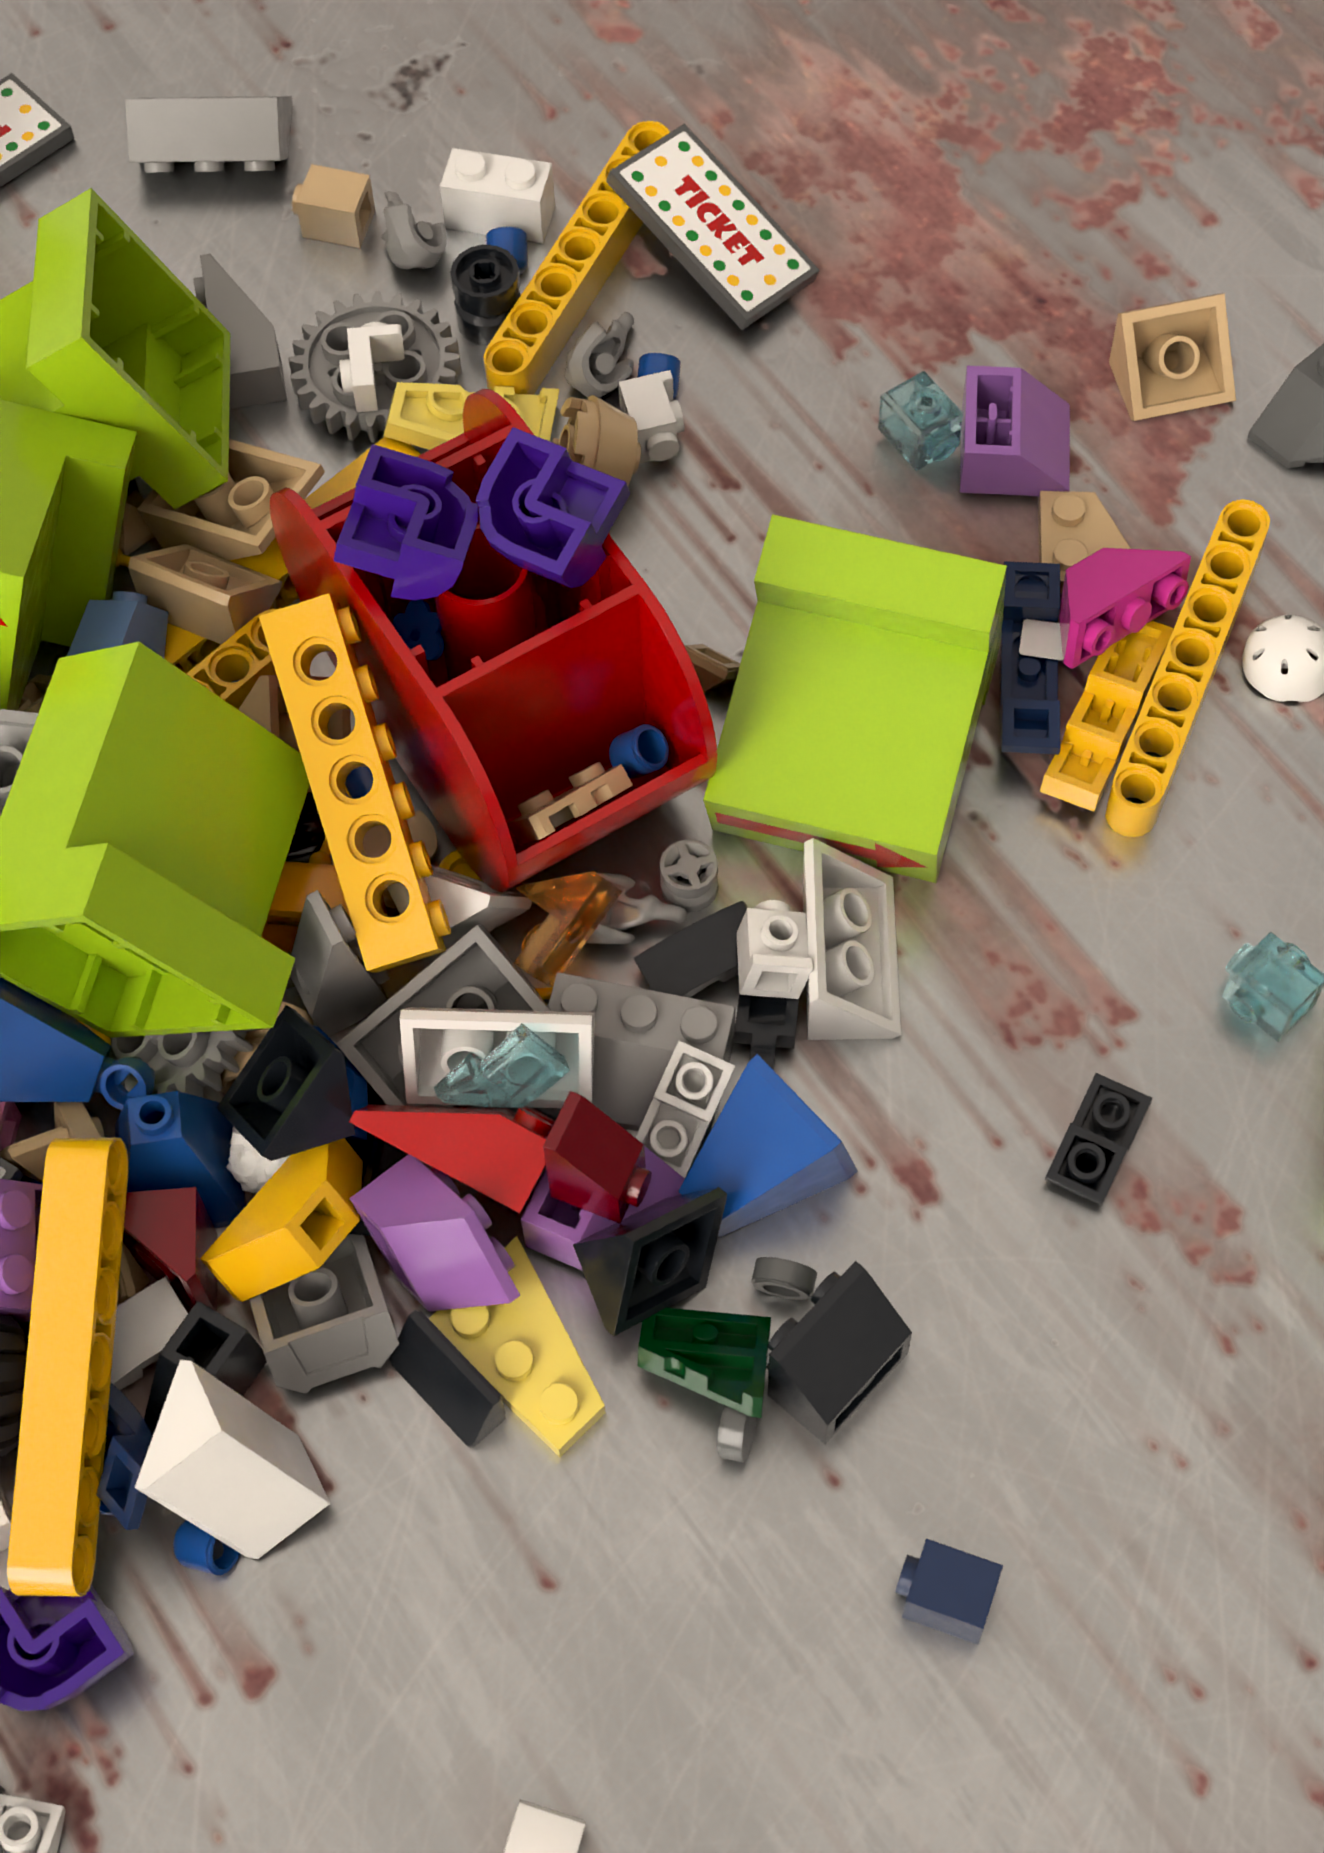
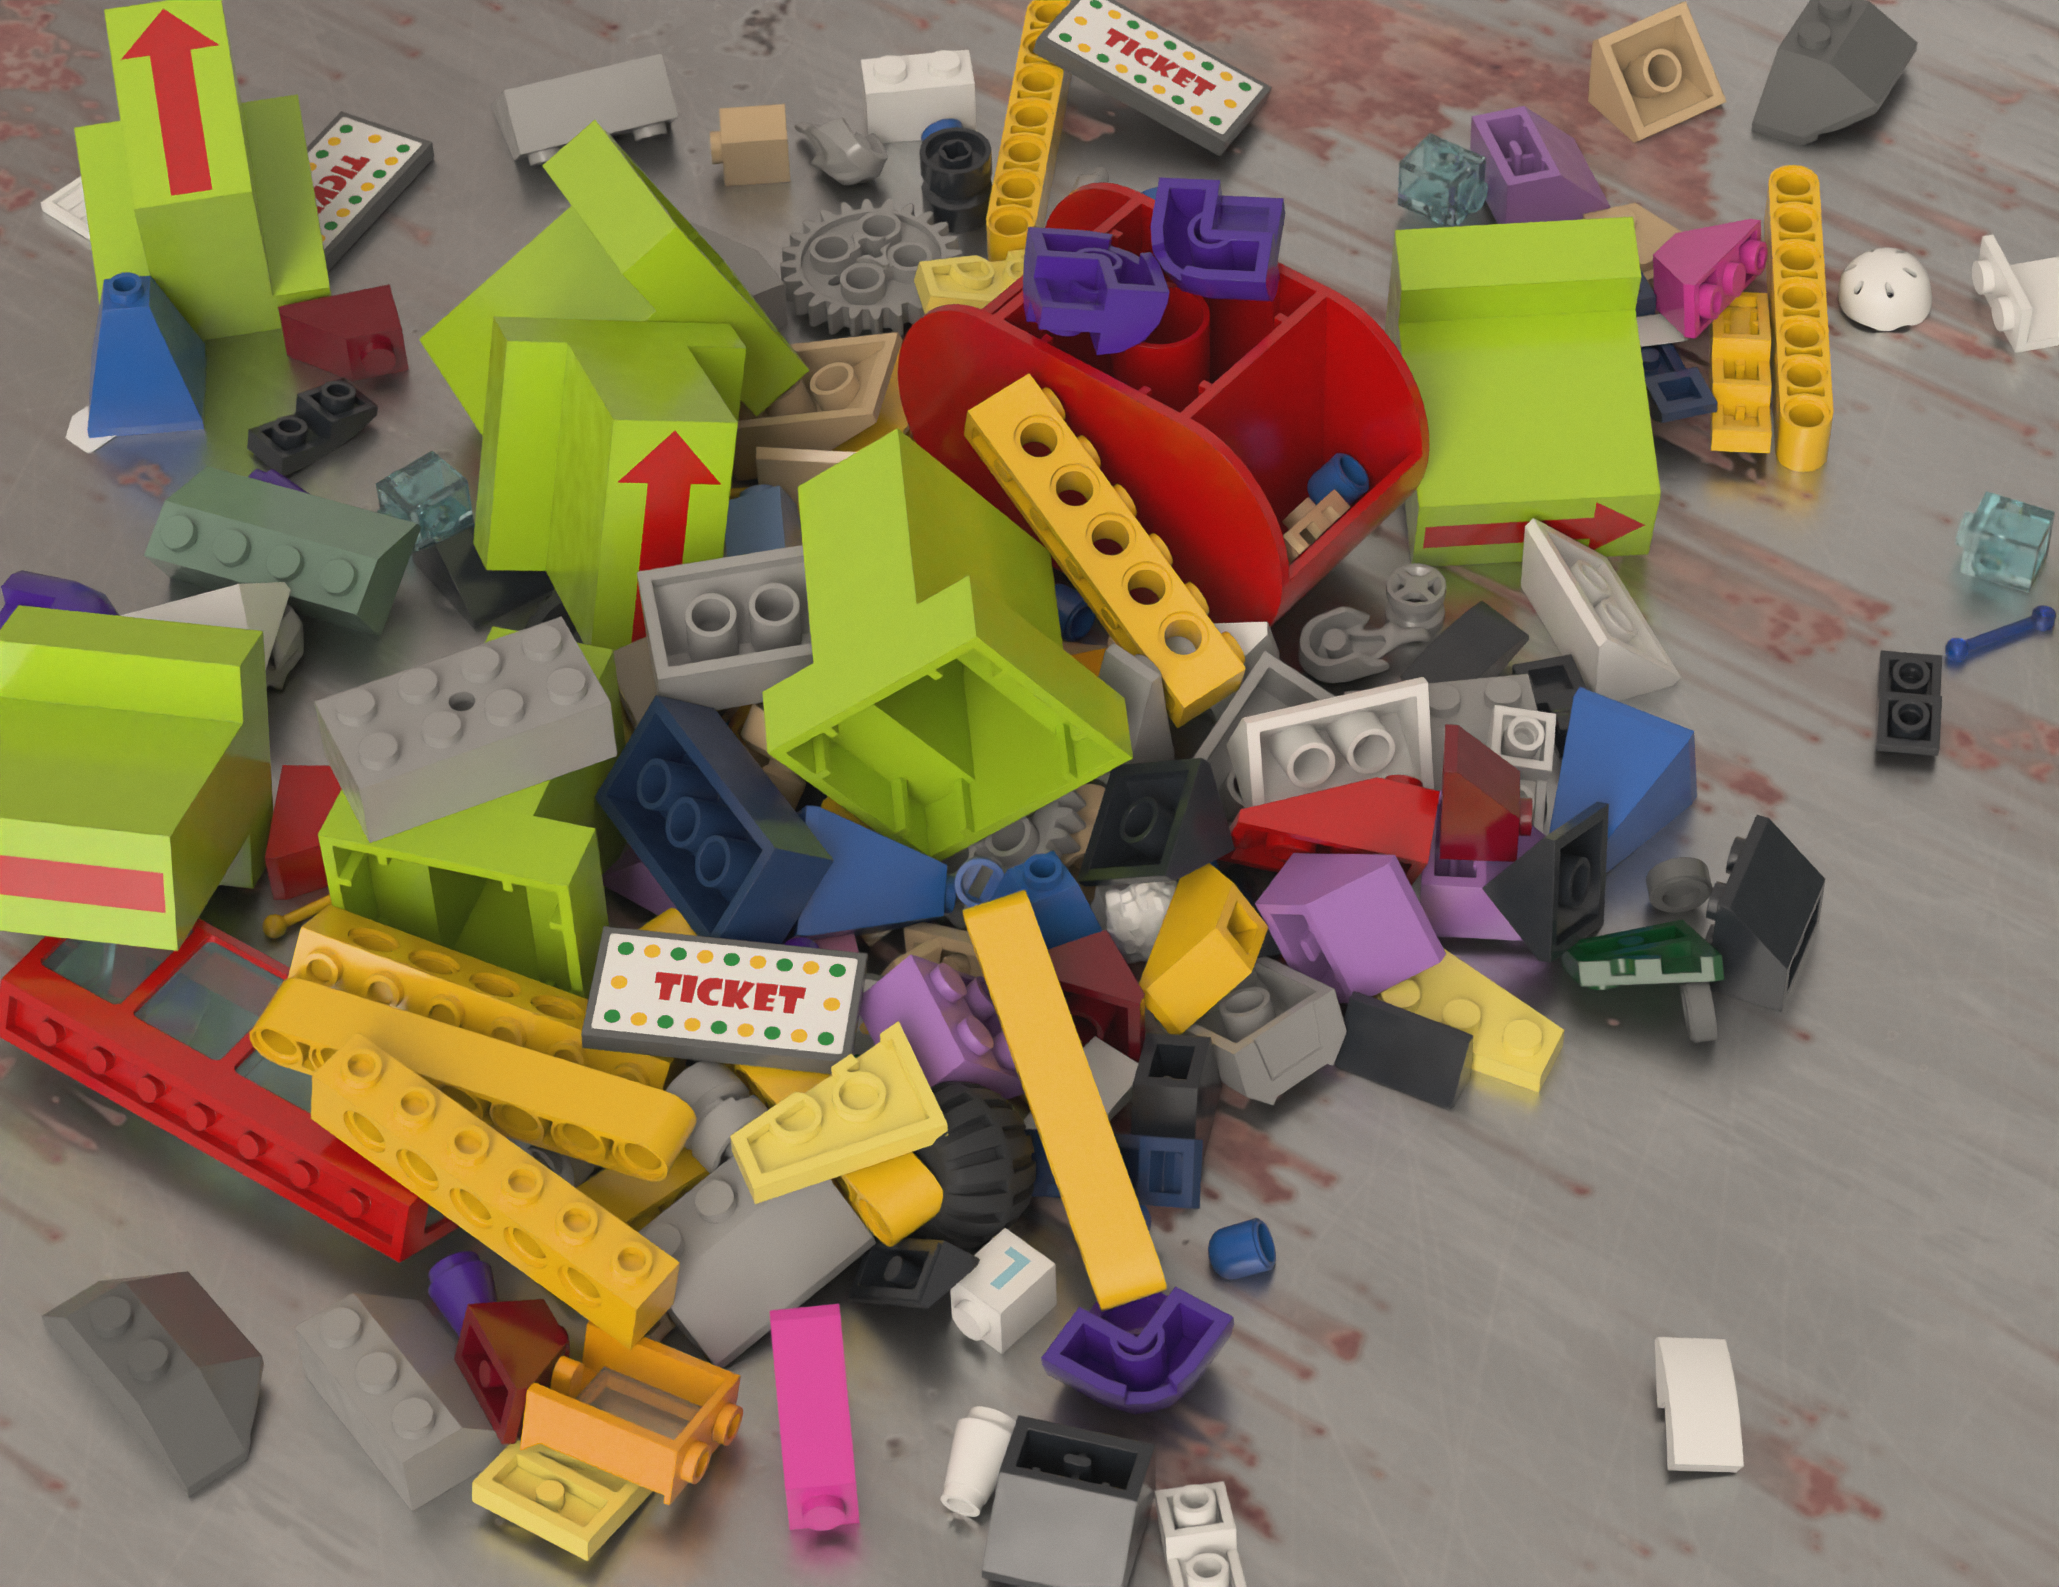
camera: 20 degrees left, 15 degrees down
white slope [135,1360,331,1559] -> none
white bracket [339,322,405,413] -> none
clear light blue slope [434,1023,570,1108] -> none
clear orange slope [514,871,622,988] -> none
white brick [736,900,813,999] -> none
dark blue brick [895,1538,1003,1644] -> none
none -> clear blue hinge [1945,605,2056,661]

